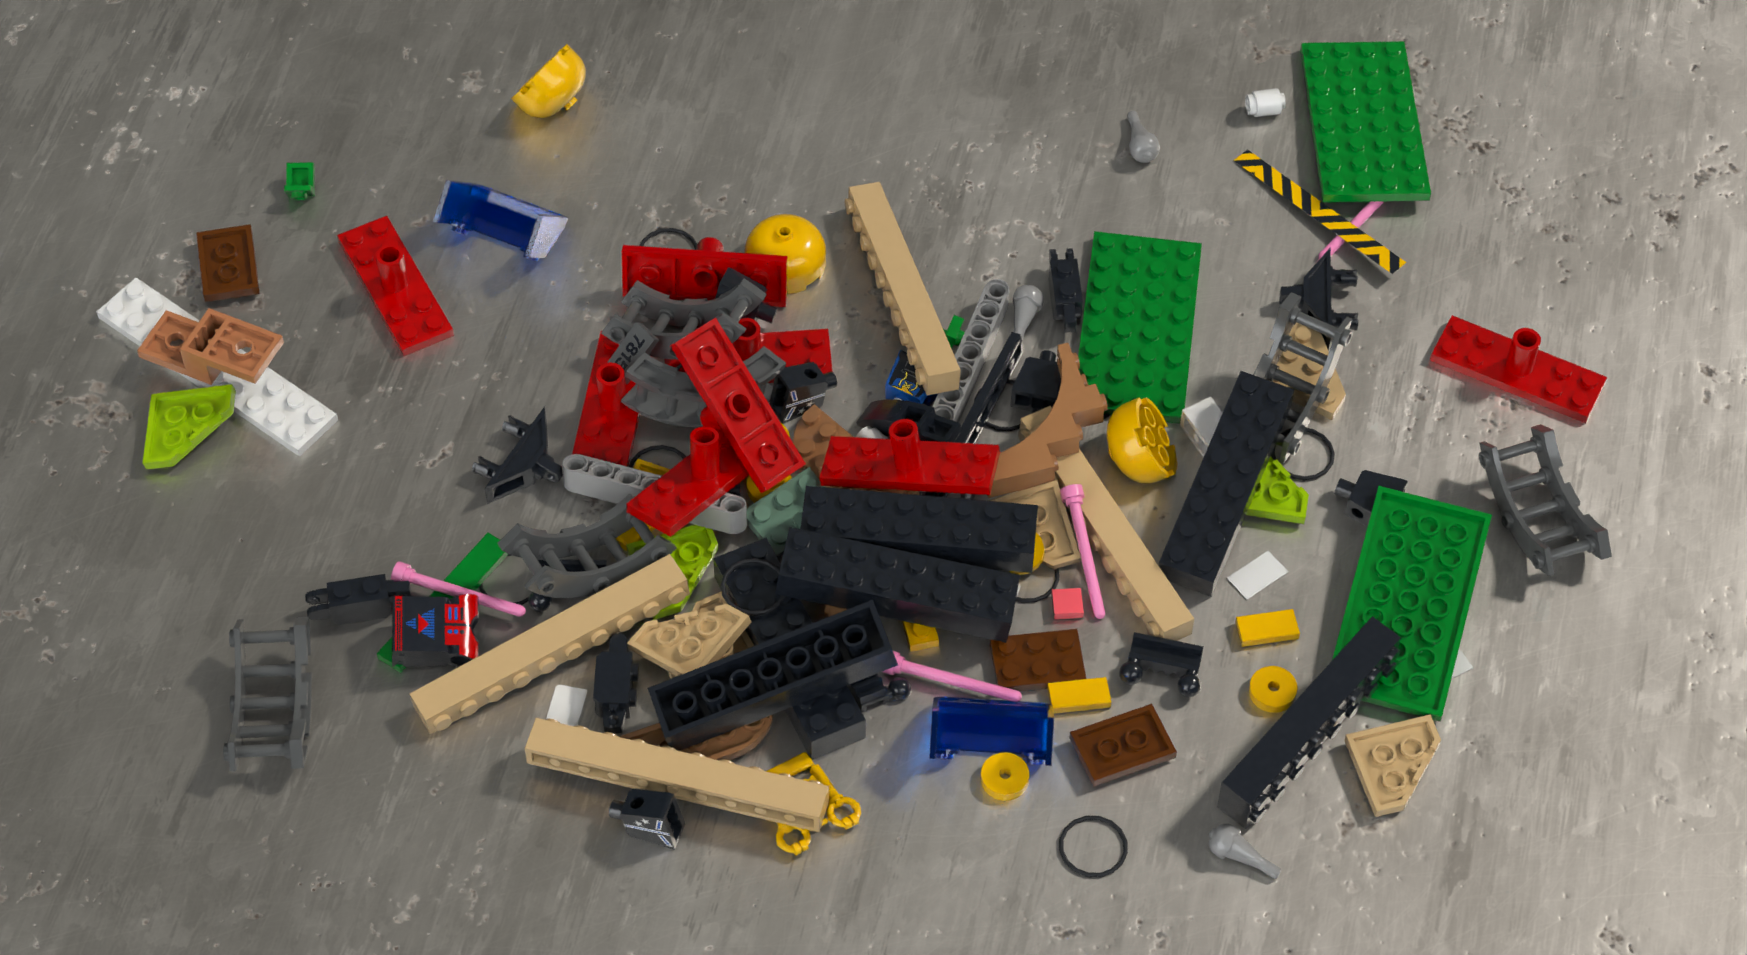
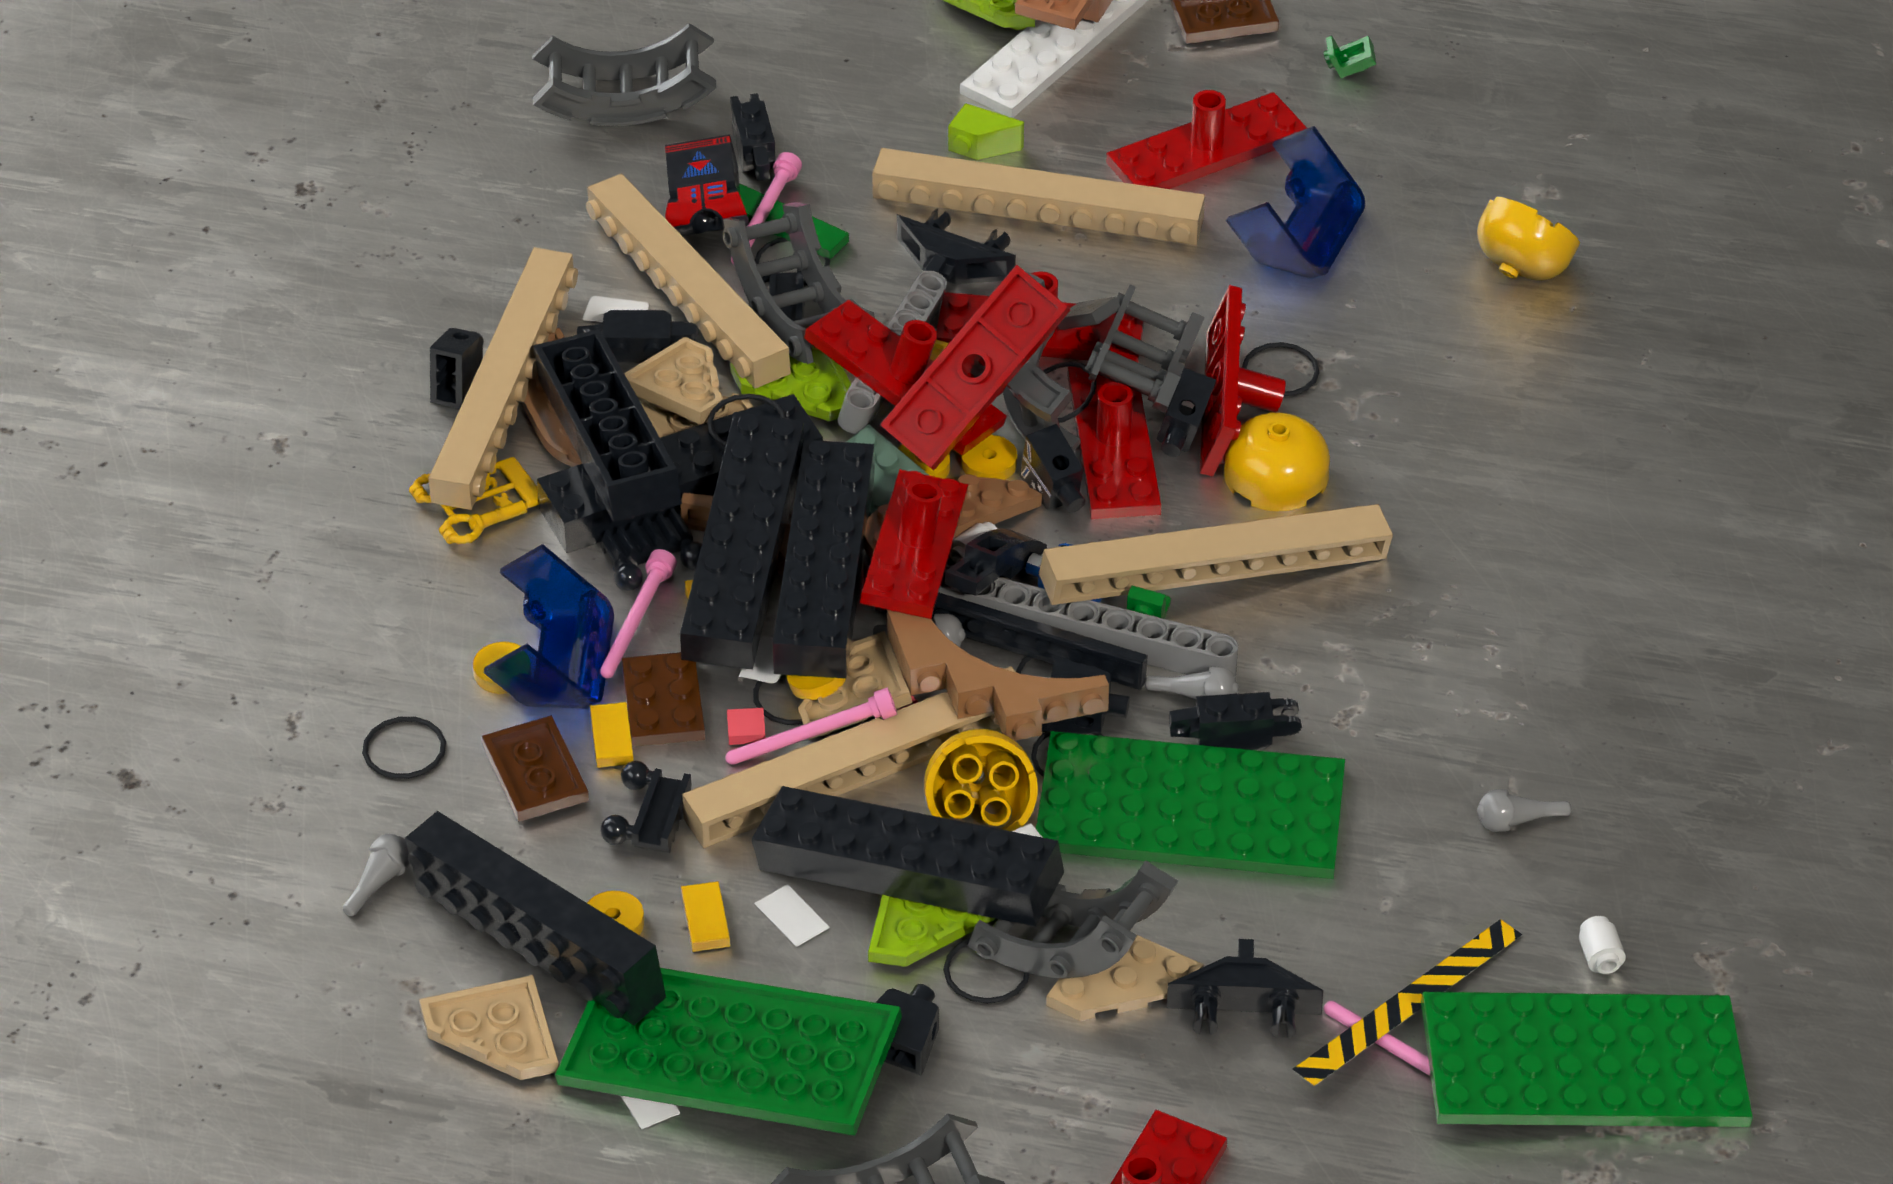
camera: 90 degrees right, 10 degrees down
none -> tan brick [872,148,1205,245]
none -> lime slope [948,103,1024,160]

